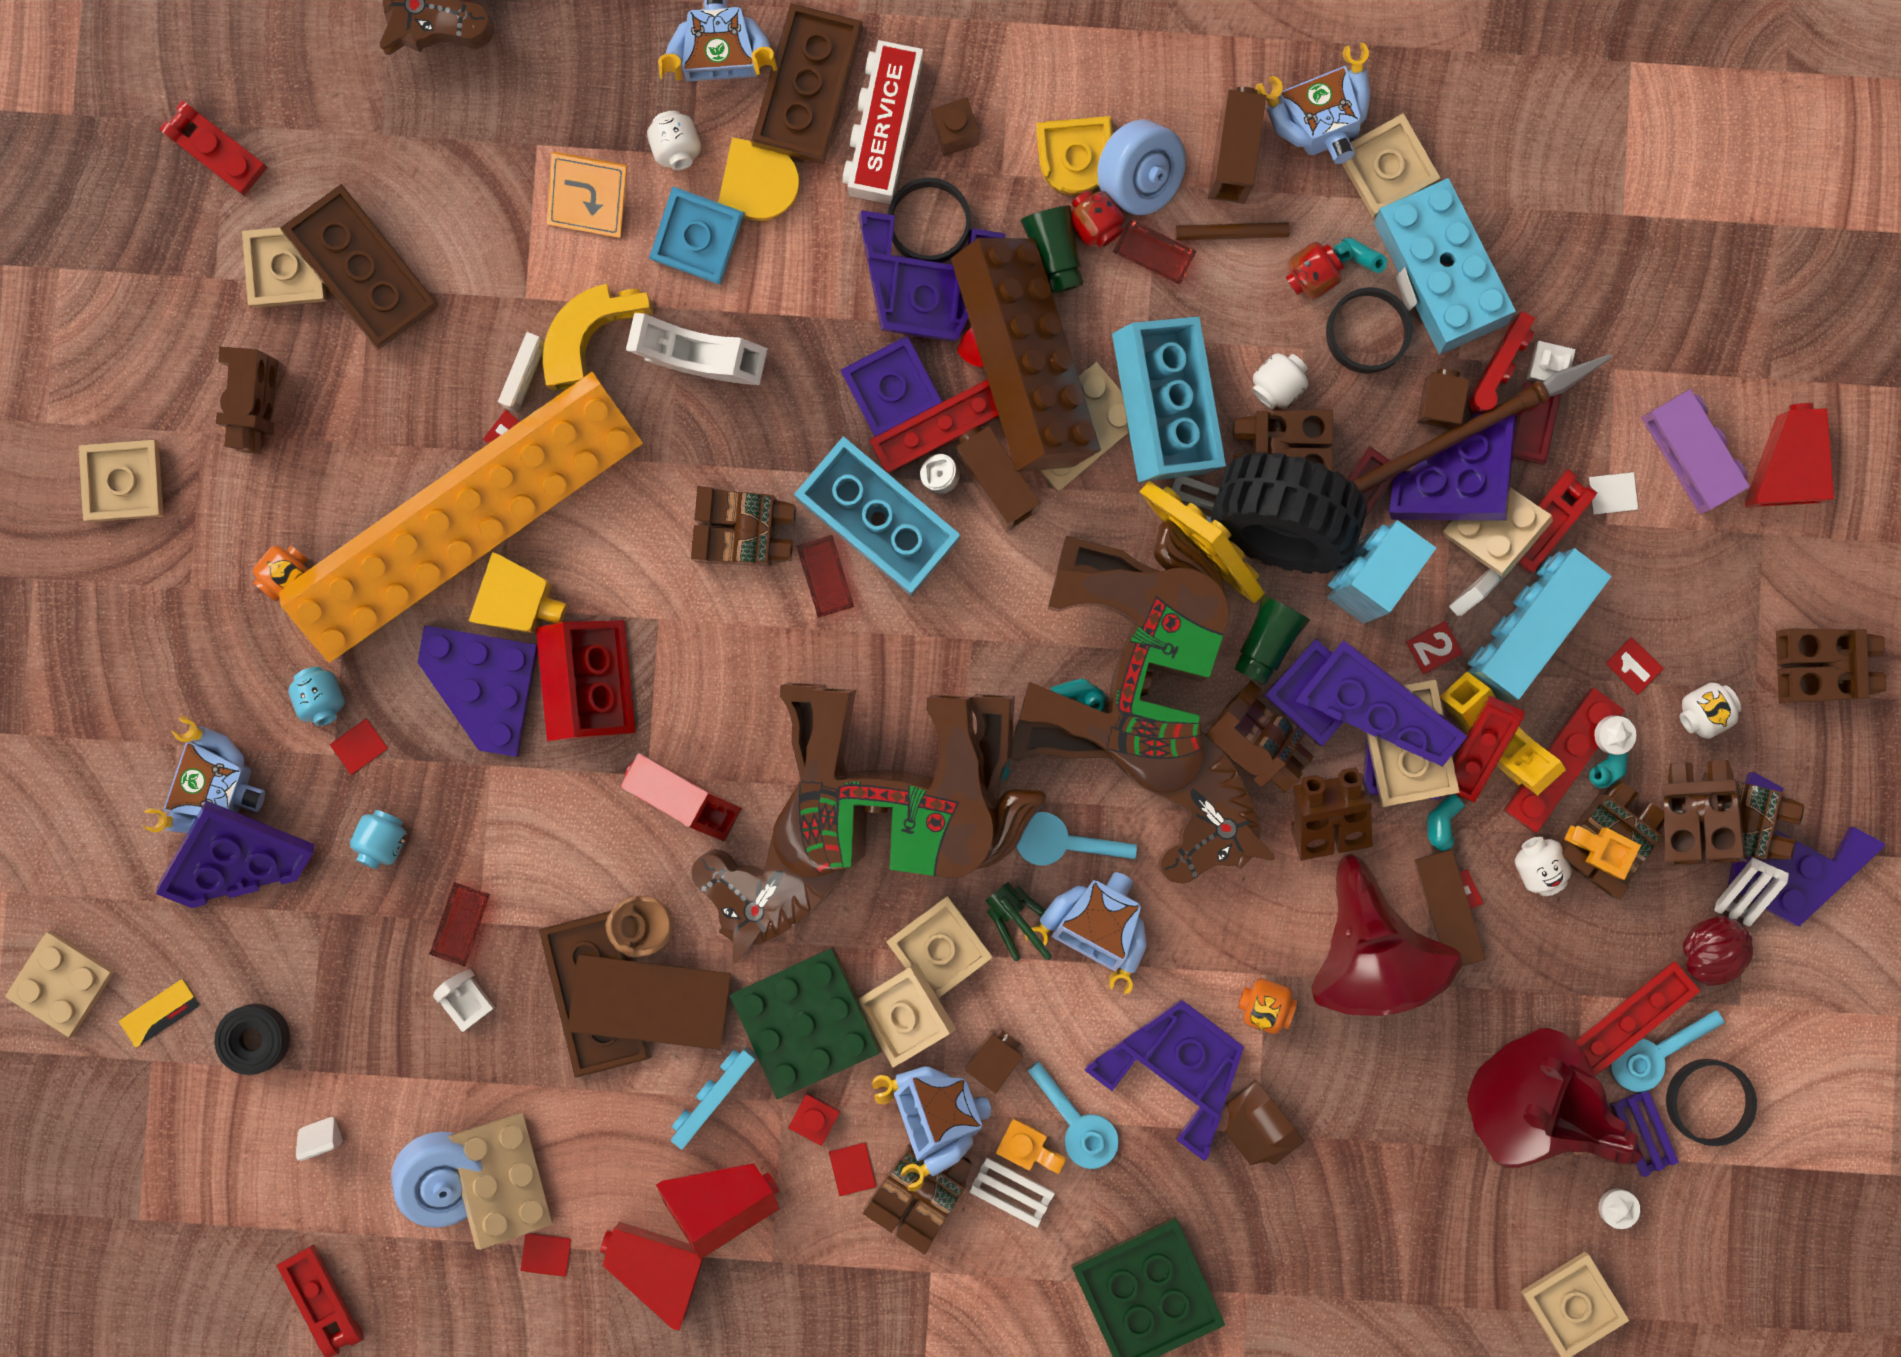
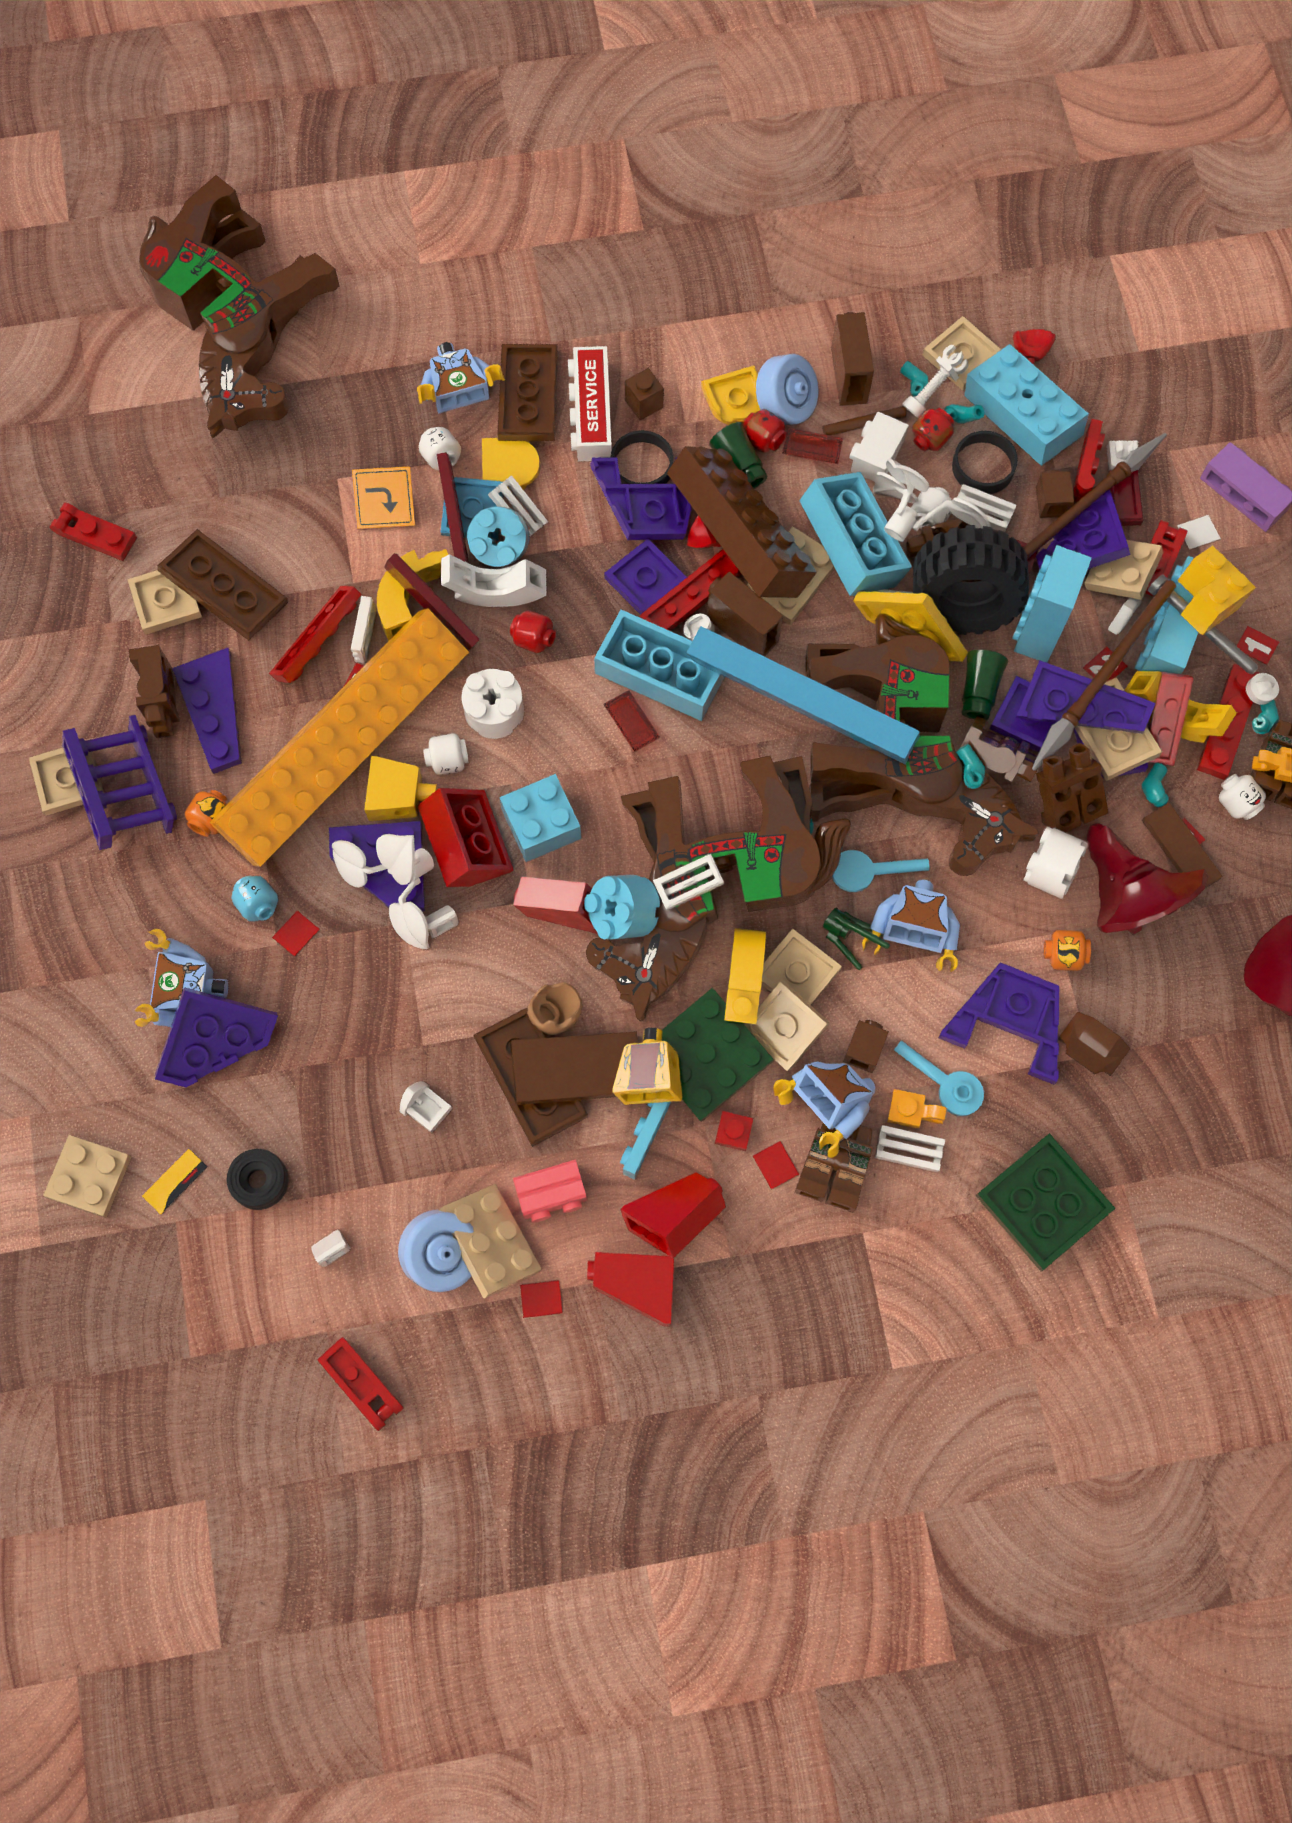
camera: 15 degrees left, 15 degrees down
medium azure head [350,810,407,870] -> none
clear red tile [429,882,490,967] -> none
reddish brown hips [691,486,796,567] -> none
torso [1255,42,1370,164] -> none
white sticker [1395,267,1417,311] -> none
none -> dark purple fence [62,715,177,850]
none -> dark purple wing [172,647,242,774]
none -> red plate [269,586,362,683]
none -> white plant [332,834,434,949]
none -> dark red tile [384,553,479,652]
none -> white head [423,733,469,775]
none -> white slope [425,905,459,938]
none -> dark red tile [436,452,469,563]
none -> white brick [462,669,524,739]
none -> medium azure brick [467,507,530,567]
none -> white tile [488,475,548,536]
none -> medium azure brick [499,774,581,862]
none -> red head [510,610,556,653]
none -> coral brick [513,1159,587,1222]
none -> medium azure brick [584,875,660,939]
none -> torso [613,1027,682,1105]
none -> white tile [653,854,725,910]
none -> dark azure tile [686,626,920,765]
none -> yellow arch [724,928,766,1024]
none -> white brick [849,411,909,482]
none -> white plant [873,458,991,542]
none -> teal arm [900,361,929,397]
none -> white bar [903,345,968,419]
none -> teal arm [956,743,985,789]
none -> white tile [957,484,1016,532]
none -> red piece [1013,329,1056,365]
none -> white brick [1024,826,1089,899]
none -> reddish brown piece [1032,580,1177,770]
none -> flat silver bar [1148,574,1258,674]
none -> yellow brick [1178,545,1256,635]

